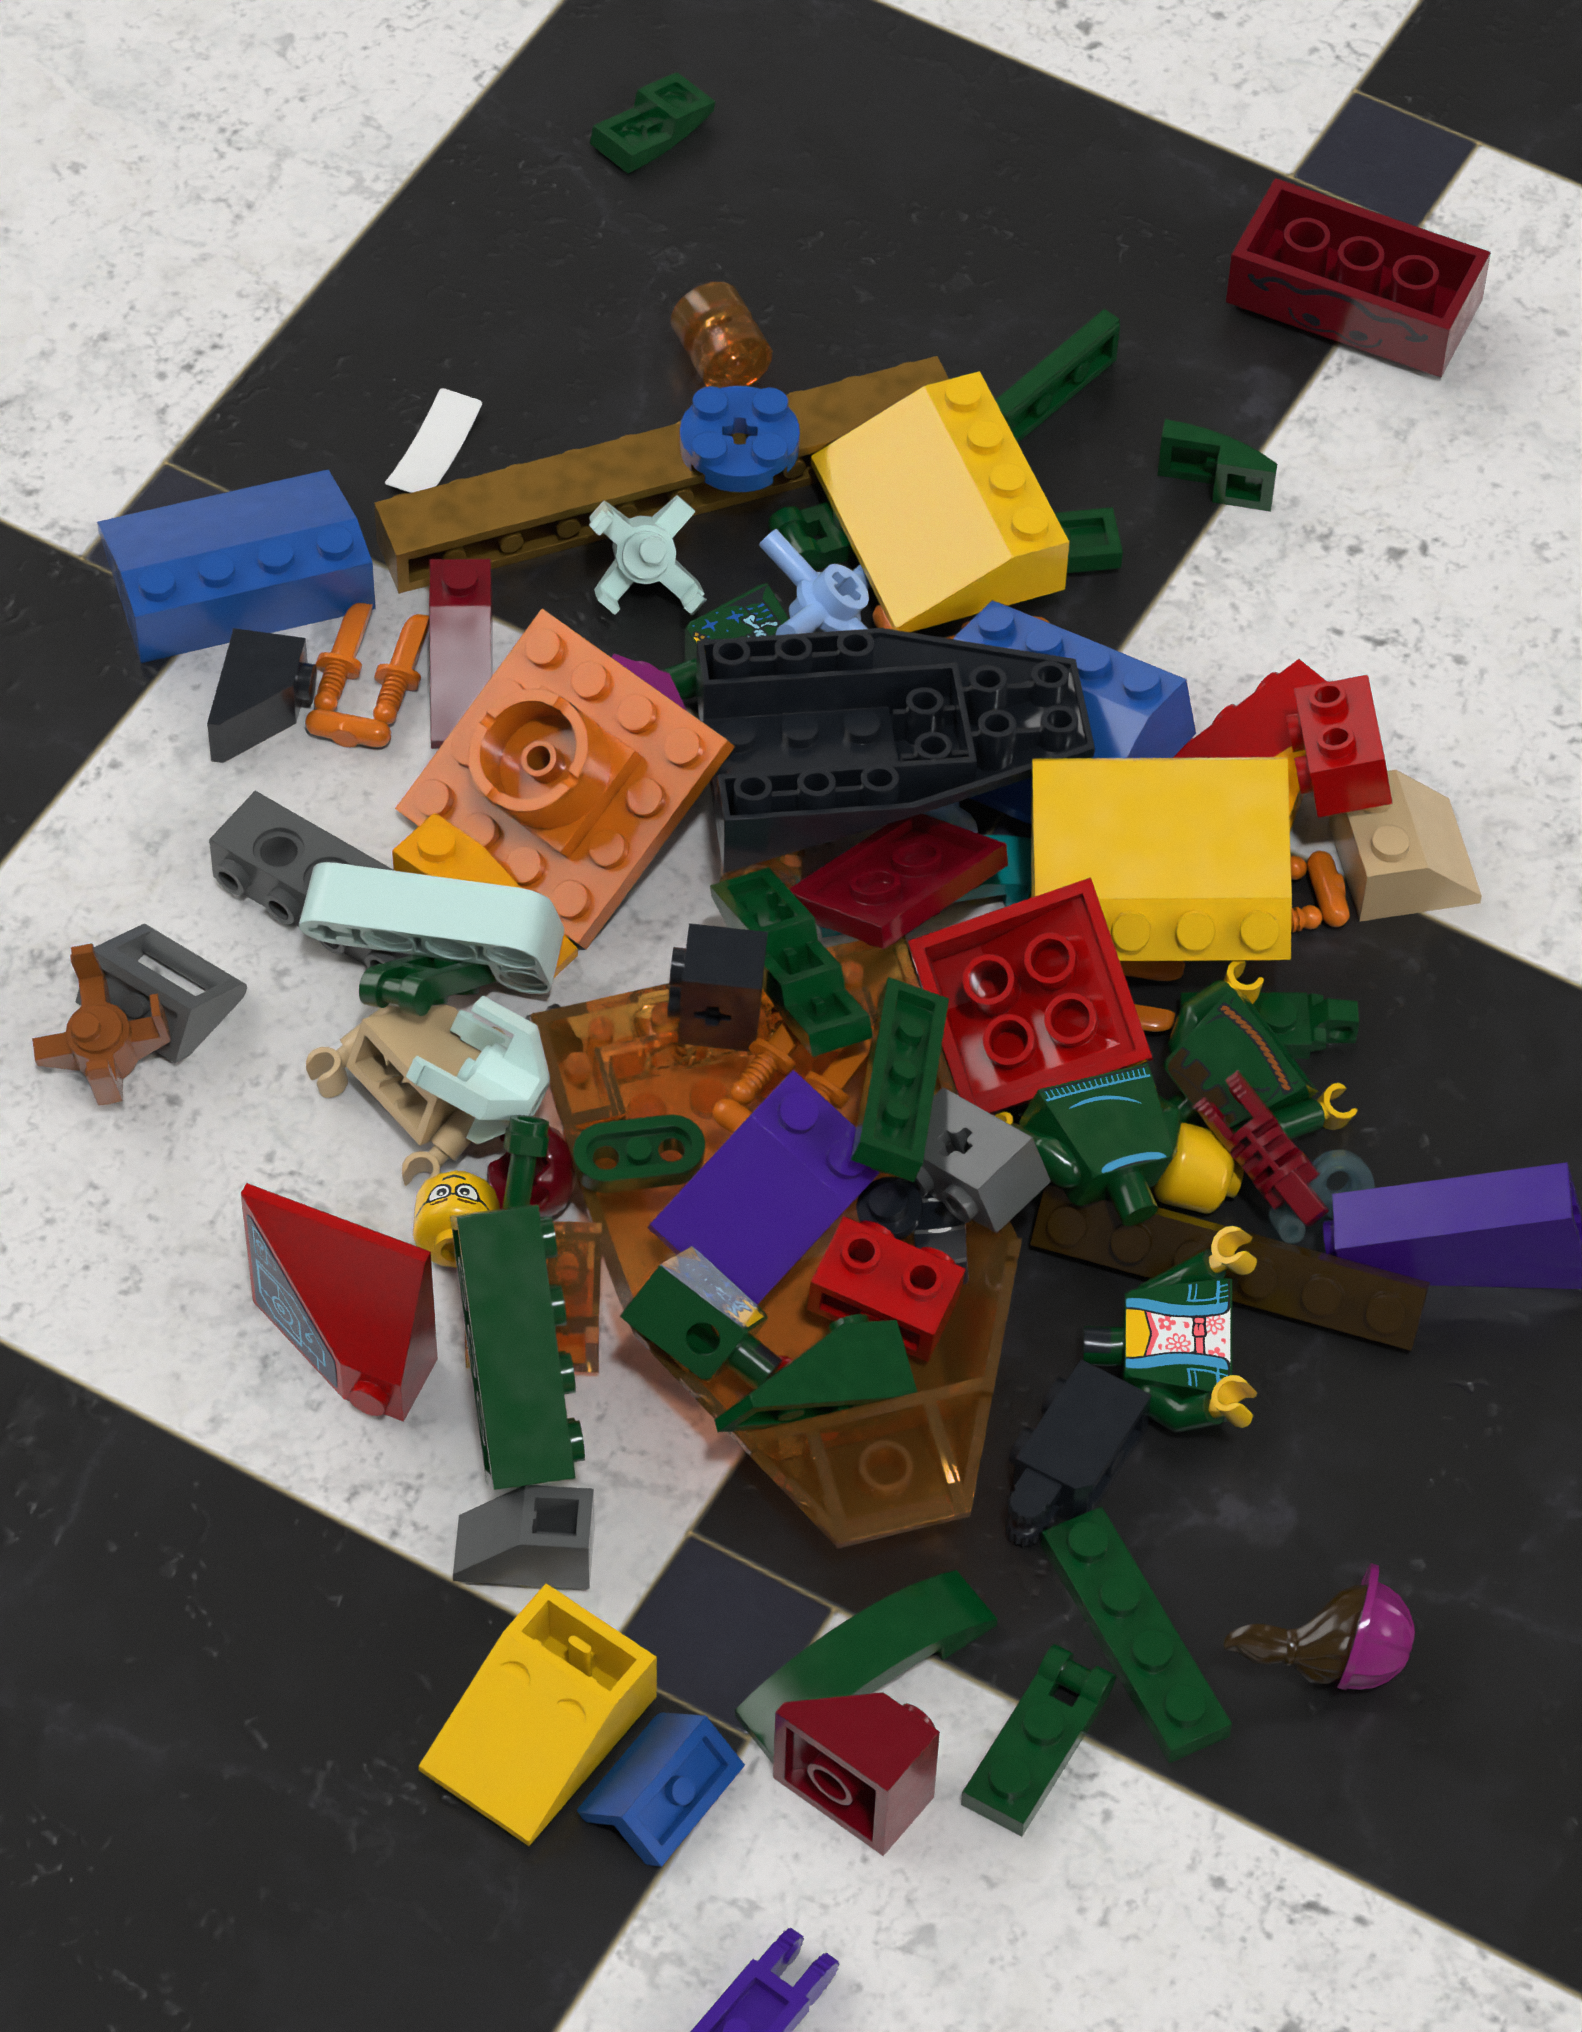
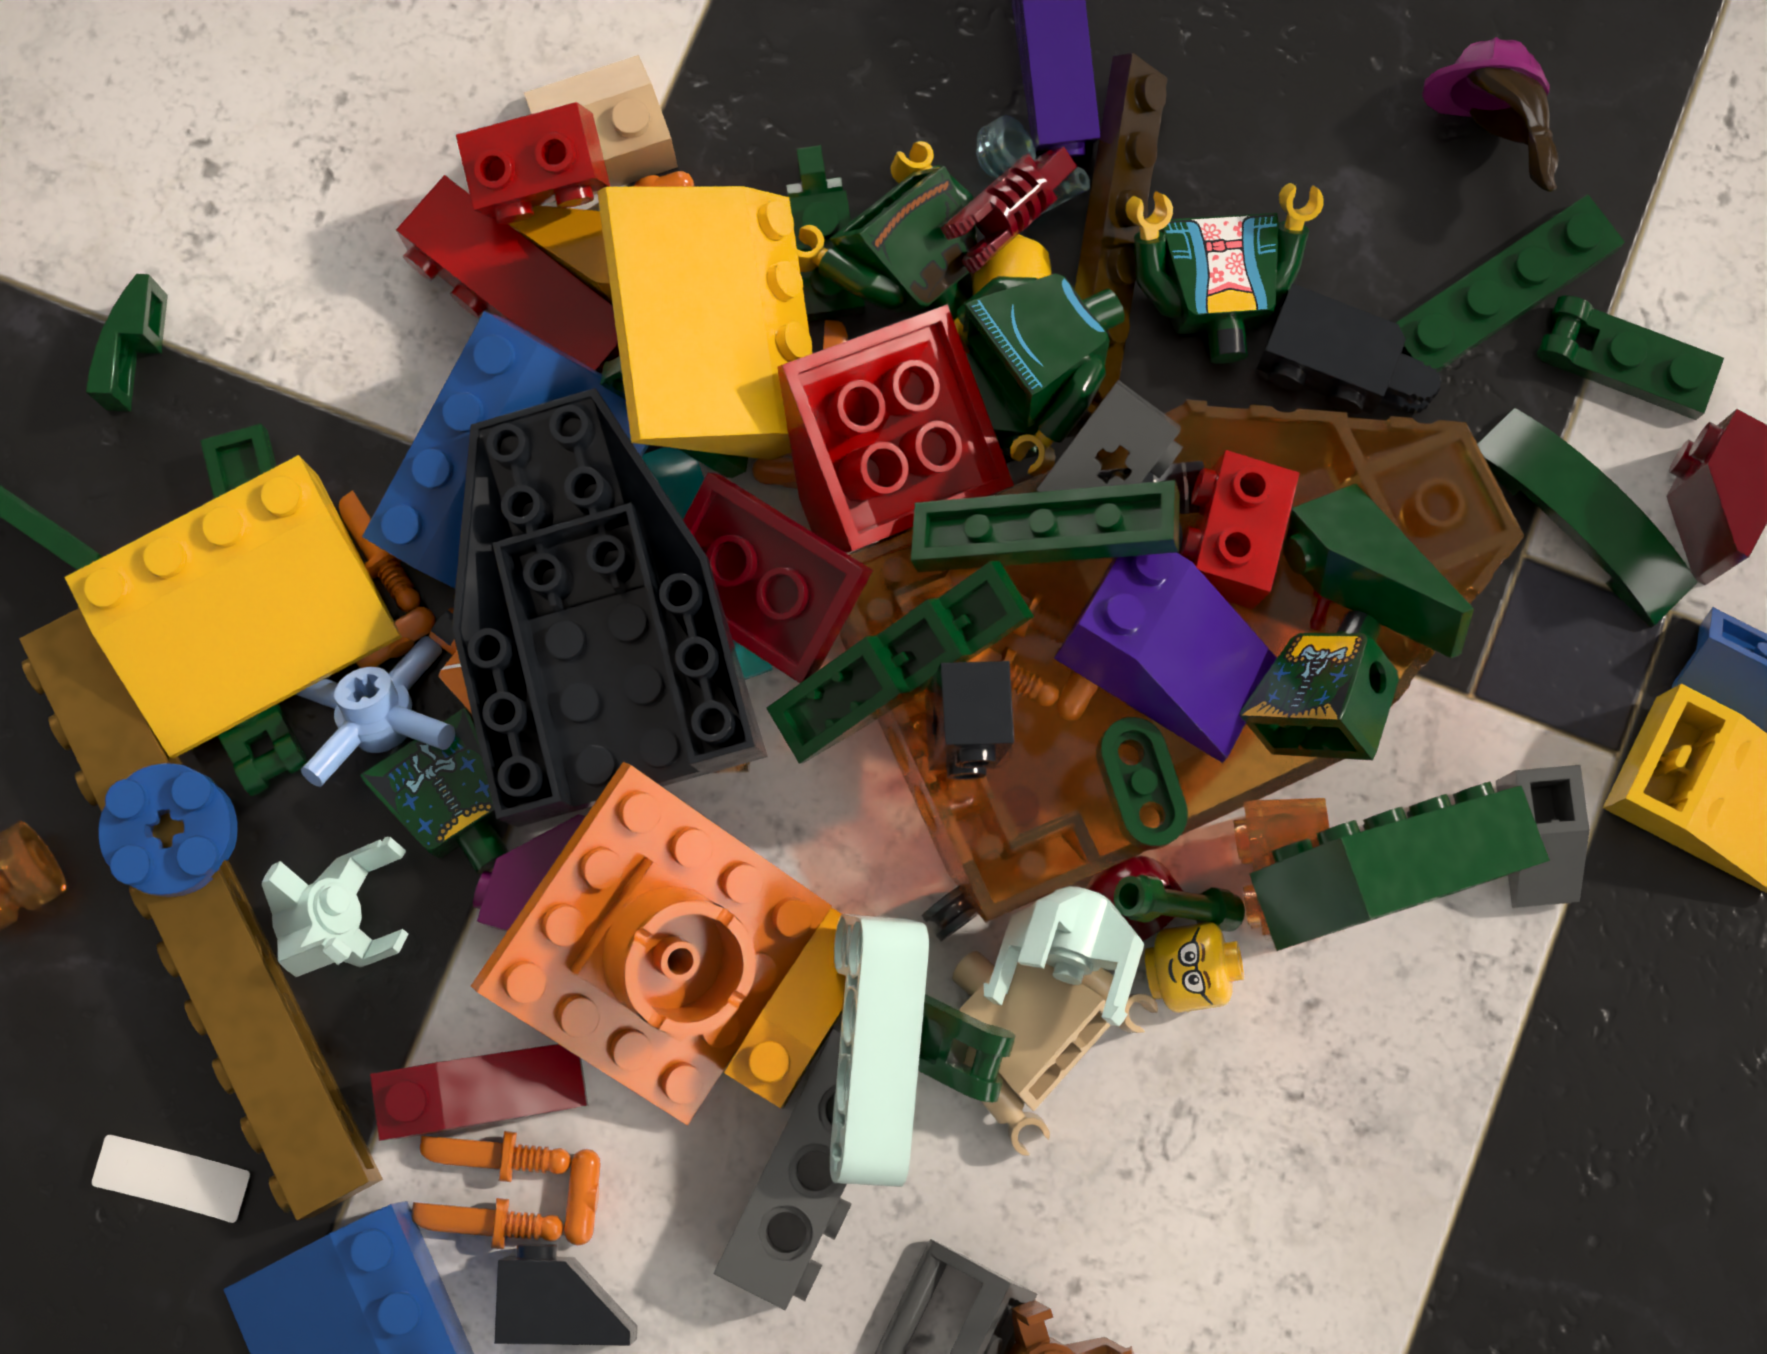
camera: 95 degrees left, 25 degrees up
red slope [241,1183,438,1422] -> none

